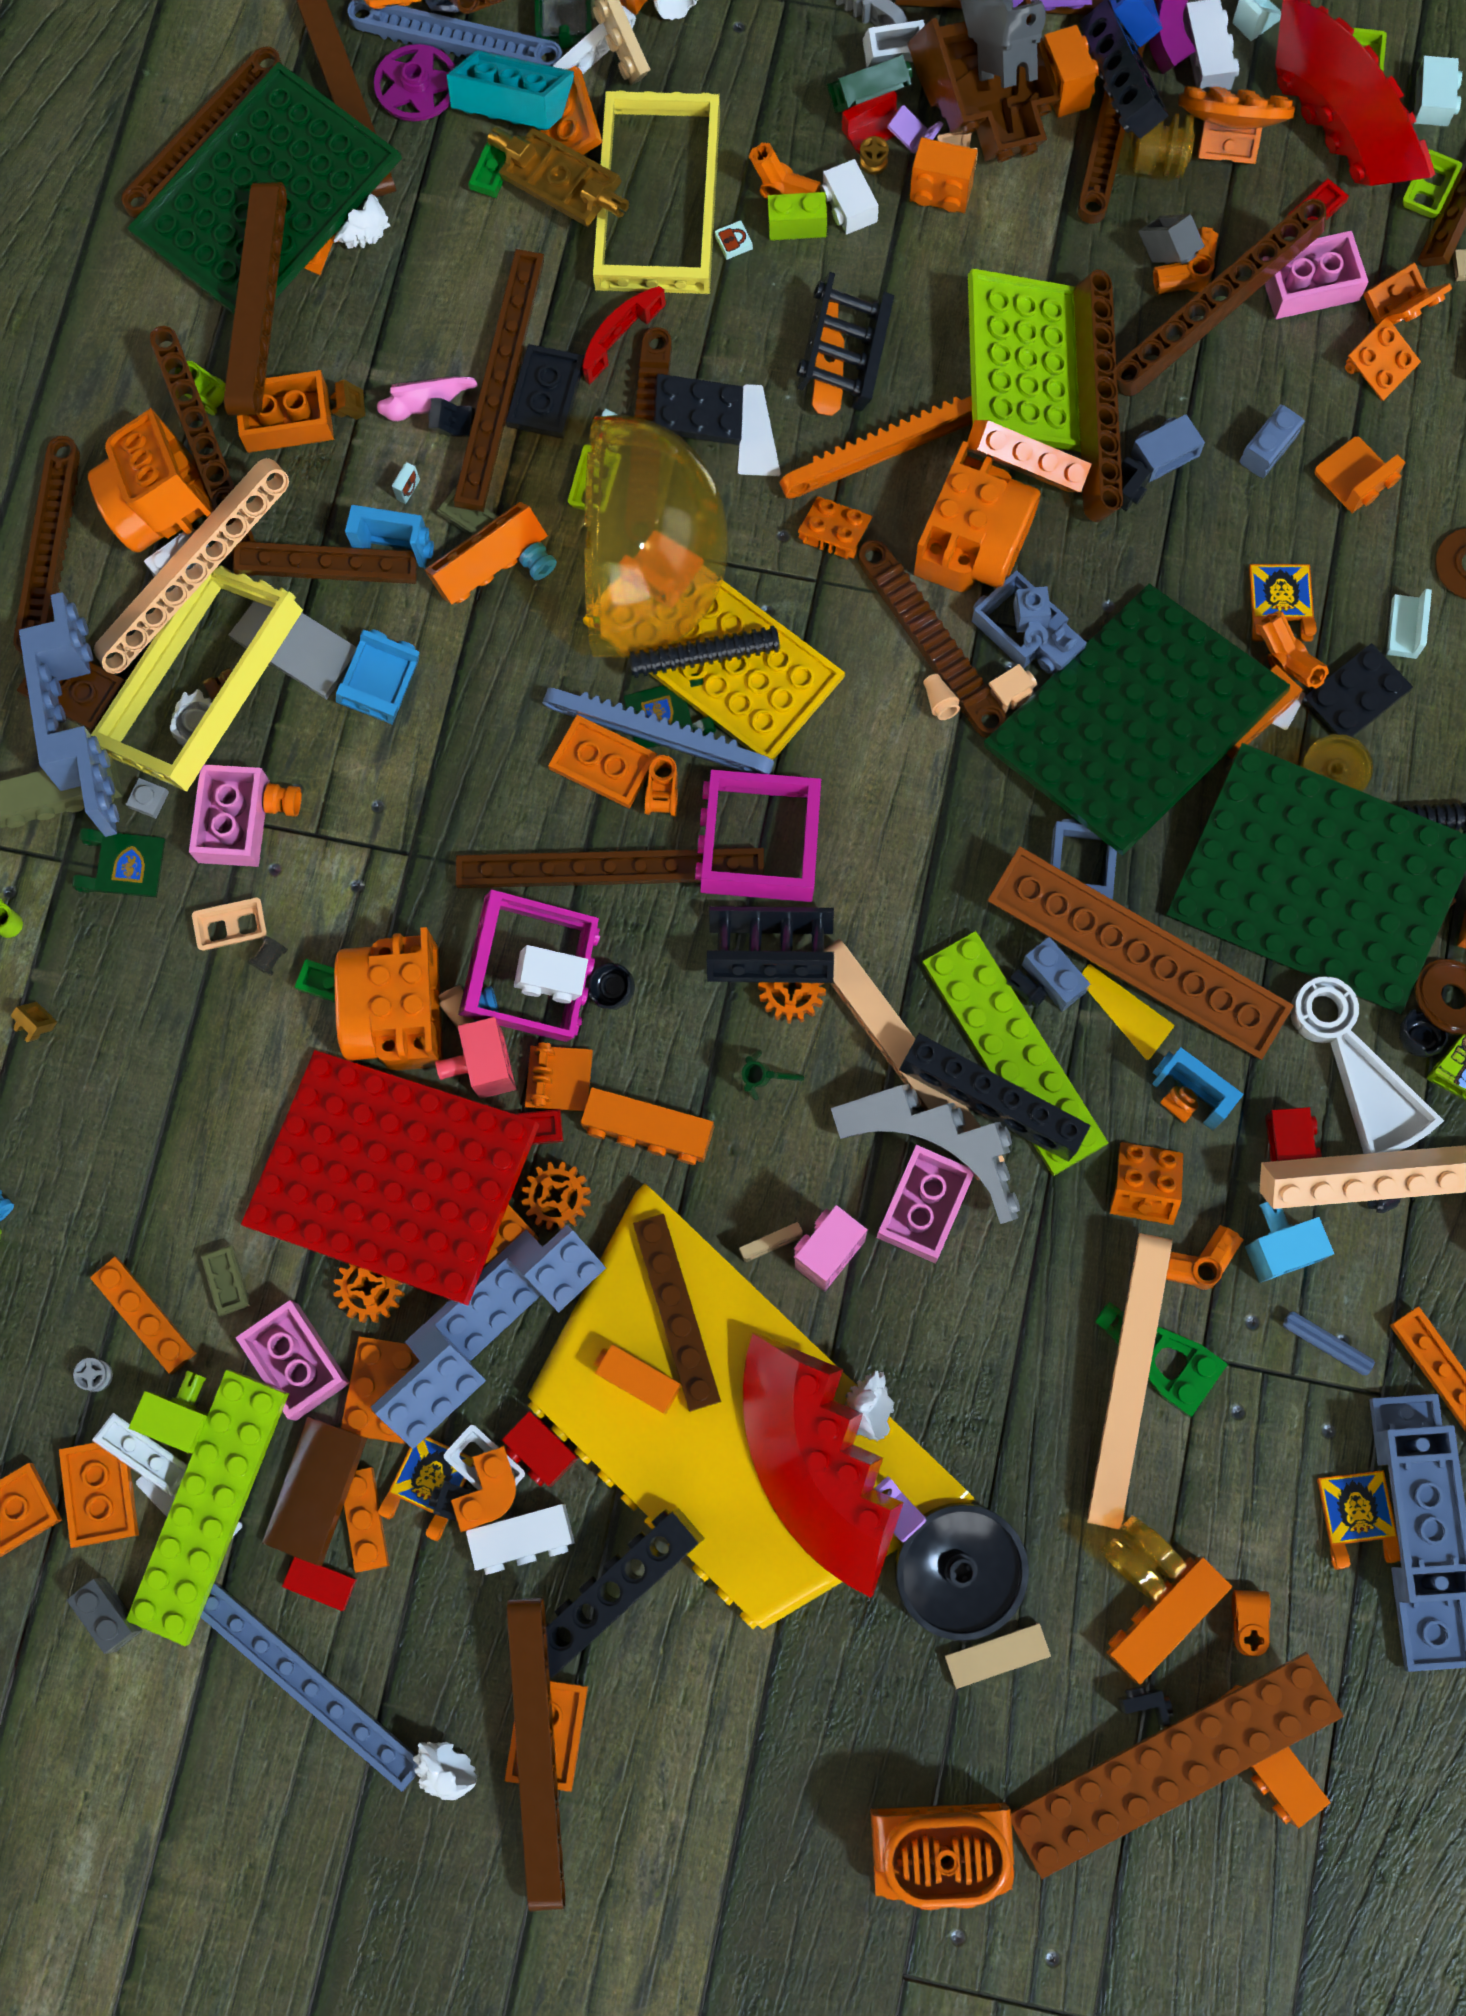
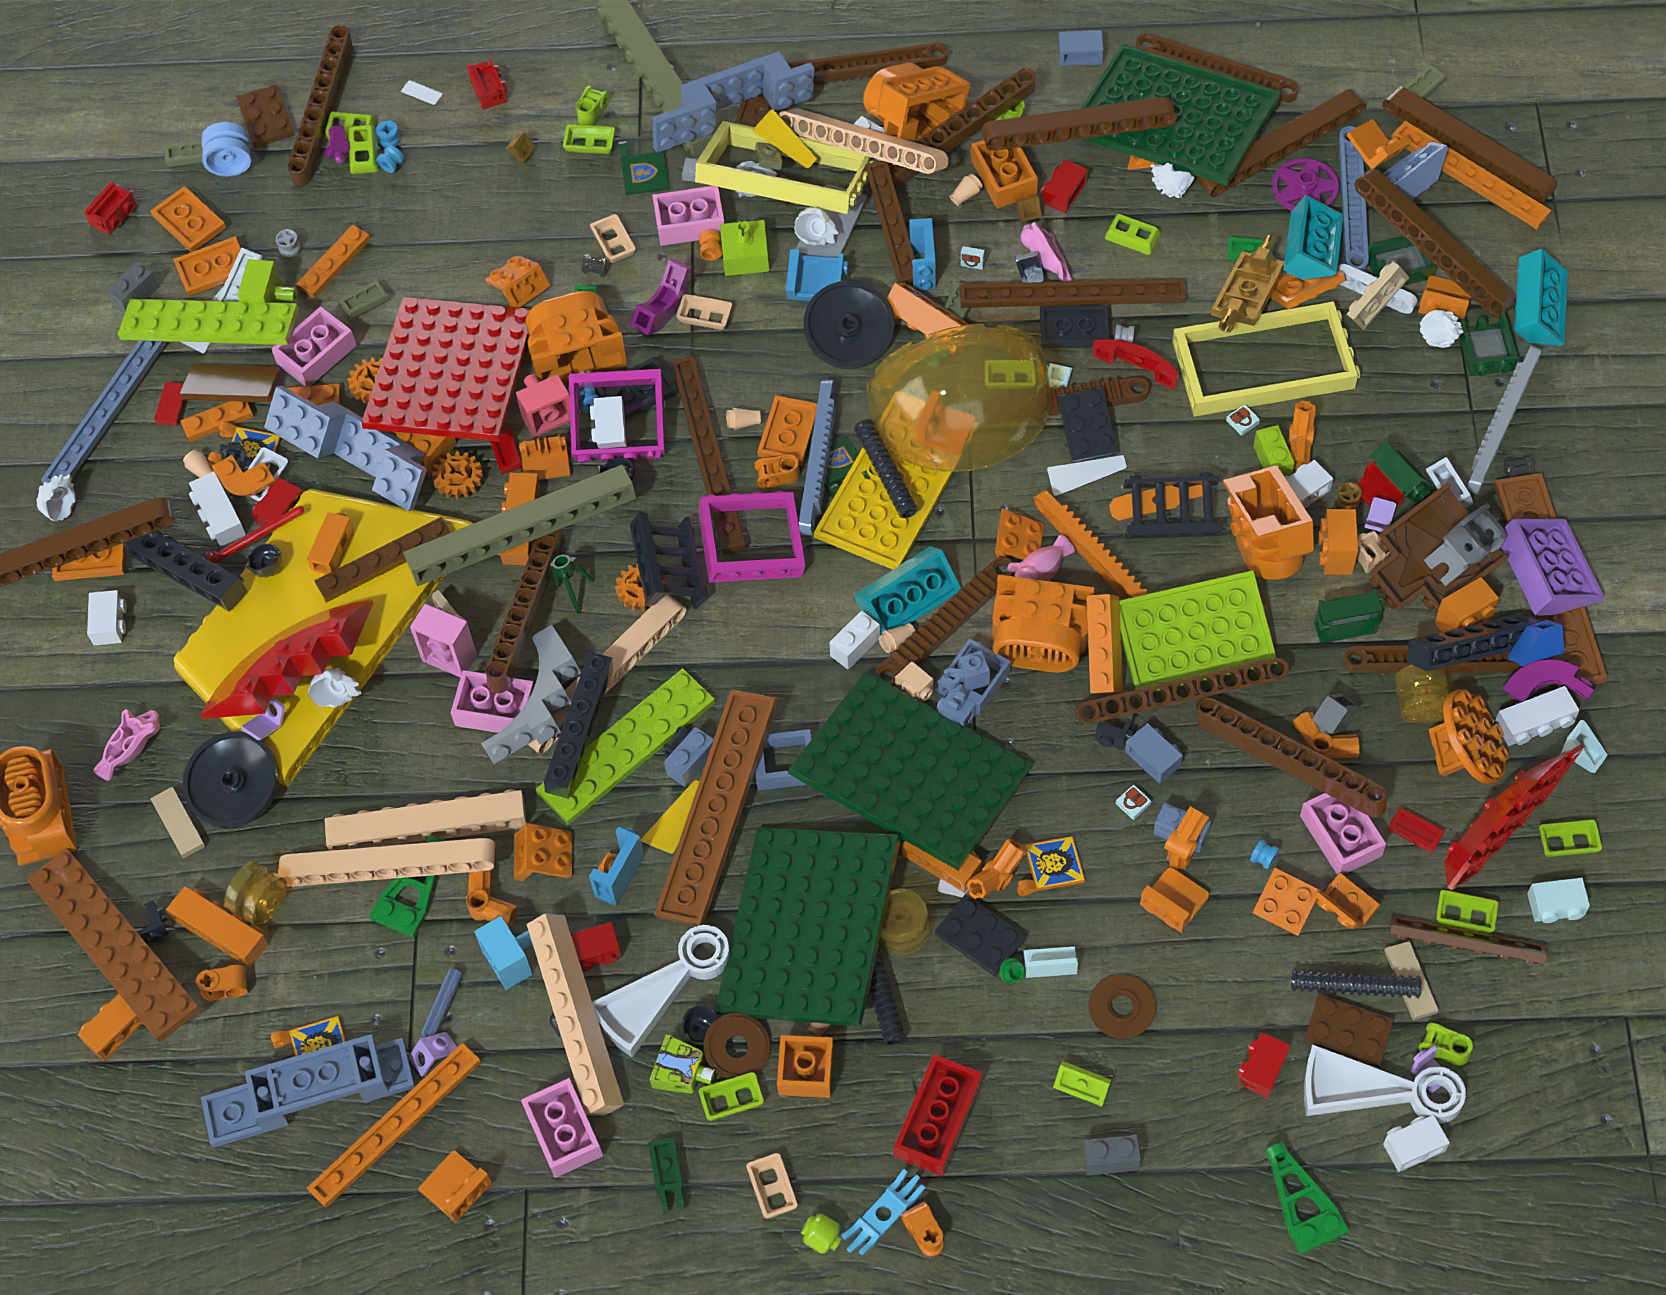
camera: 75 degrees right, 15 degrees down
none -> white brick [87,590,127,645]
none -> bright pink animal [93,709,160,781]
none -> light nougat cone [183,449,216,478]
none -> red piece [204,506,305,564]
none -> black hair [246,544,283,578]
none -> light nougat brick [325,789,527,851]
none -> olive brick [403,465,636,586]
none -> lavender bracket [409,1032,457,1076]
none -> orange bracket [485,256,551,308]
none -> reddish brown beam [485,528,564,693]
none -> lime piece [563,124,615,154]
none -> black plate [595,356,678,420]
none -> magenta arch [630,258,691,335]
none -> light nougat piece [677,294,732,330]
none -> lime brick [720,220,769,276]
none -> light nougat cone [726,408,761,430]
none -> yellow sticker [752,109,817,168]
none -> olive plate [755,142,782,170]
none -> white hair [794,207,839,246]
none -> black dish [803,281,894,369]
none -> white brick [829,611,880,670]
none -> teal slope [853,546,961,635]
none -> light nougat cone [950,174,982,206]
none -> green plate [1000,958,1024,984]
none -> bright pink animal [1008,534,1075,581]
none -> red brick [1041,159,1088,214]
none -> sand blue brick [1058,30,1103,66]
none -> lime piece [1105,214,1161,255]
none -> light grey wheel [1114,324,1135,343]
none -> tile [1116,785,1151,820]
none -> orange piece [1164,807,1210,870]
none -> orange brick [1223,465,1314,580]
none -> dark azure wheel [1250,839,1280,870]
none -> dark green window [1314,589,1385,644]

